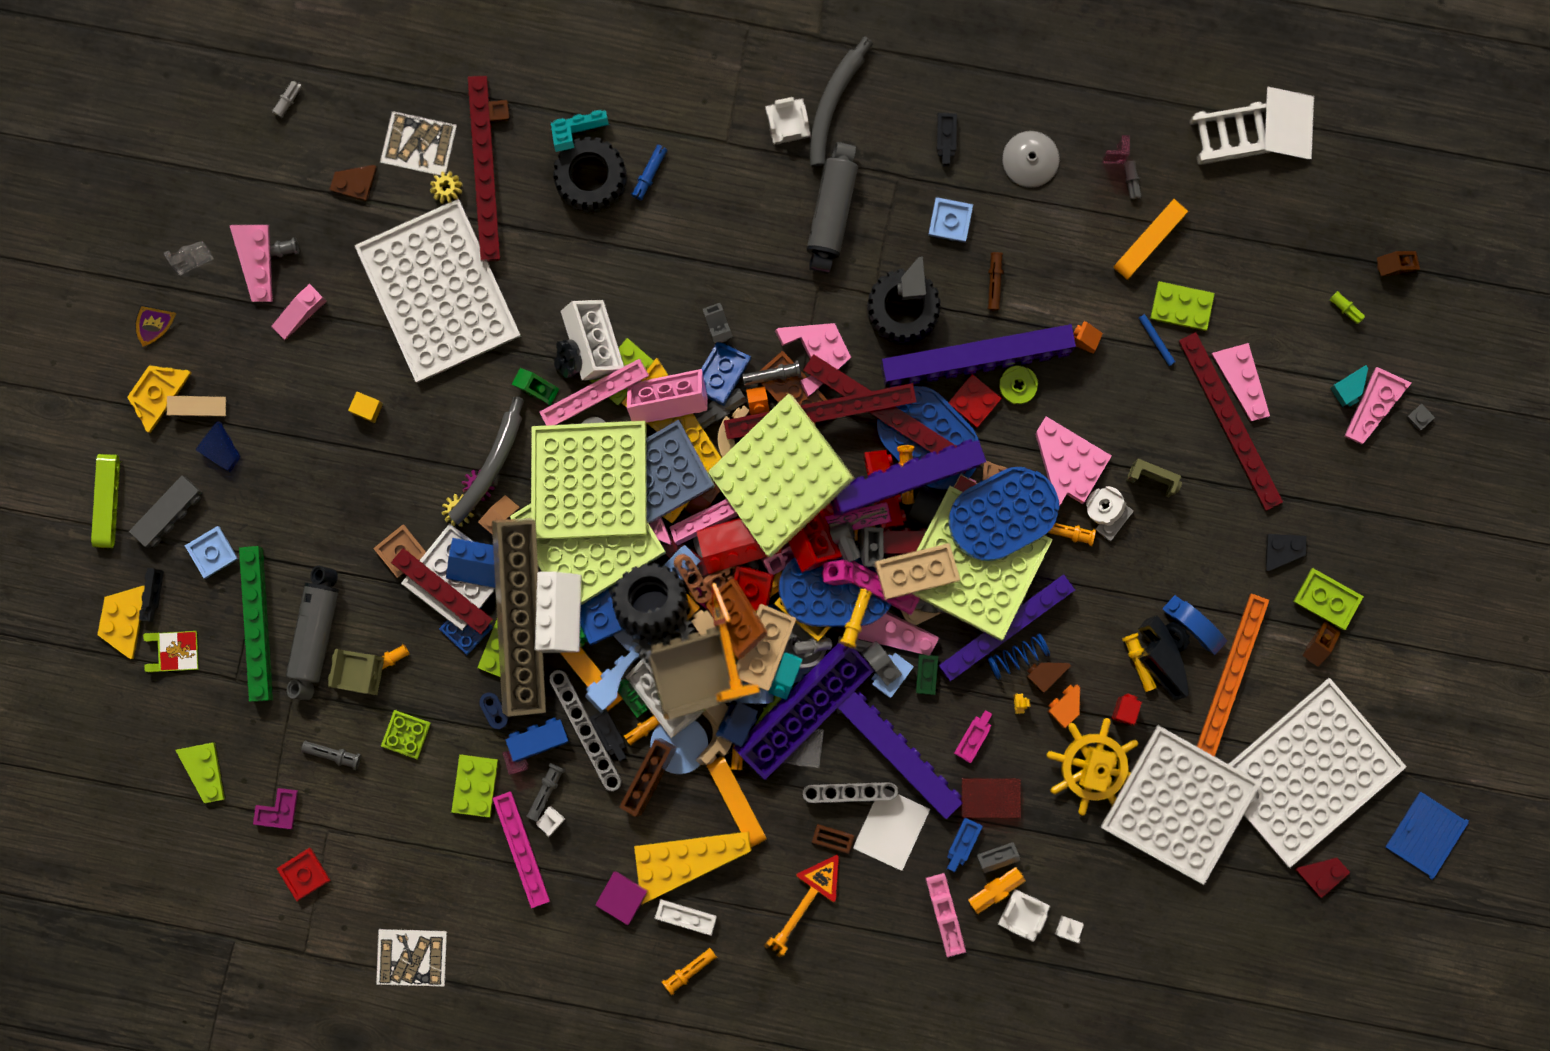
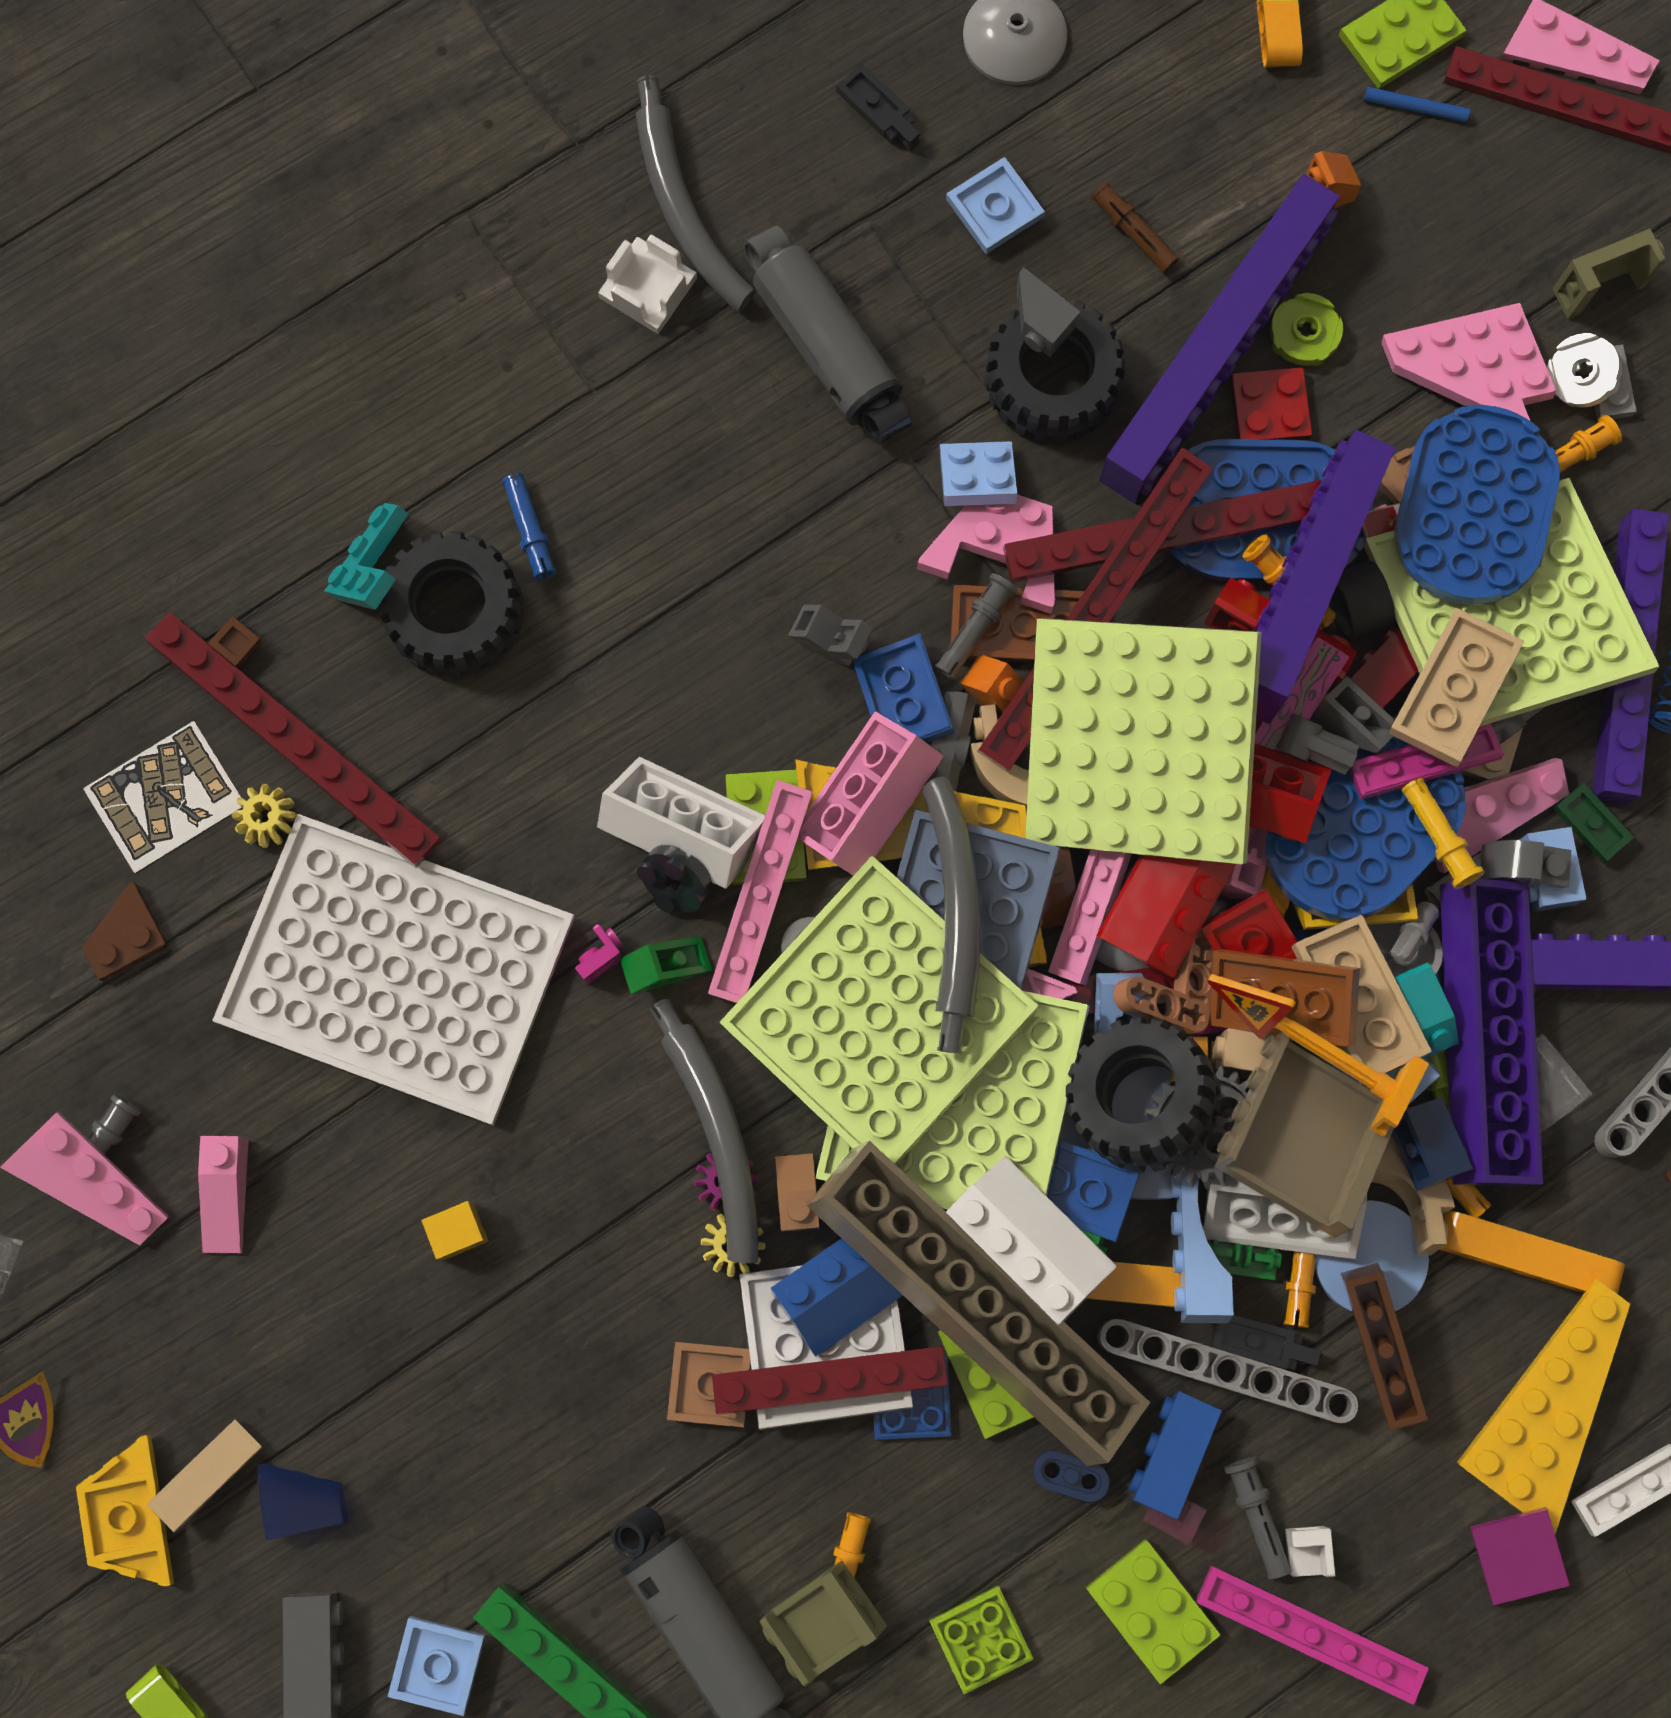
camera: 50 degrees left, 5 degrees down
dark pink brick [822,560,854,586] -> none
none -> dark pink bracket [575,924,623,985]
none -> dark grey animal [922,777,980,1054]
none -> light blue plate [940,441,1017,506]

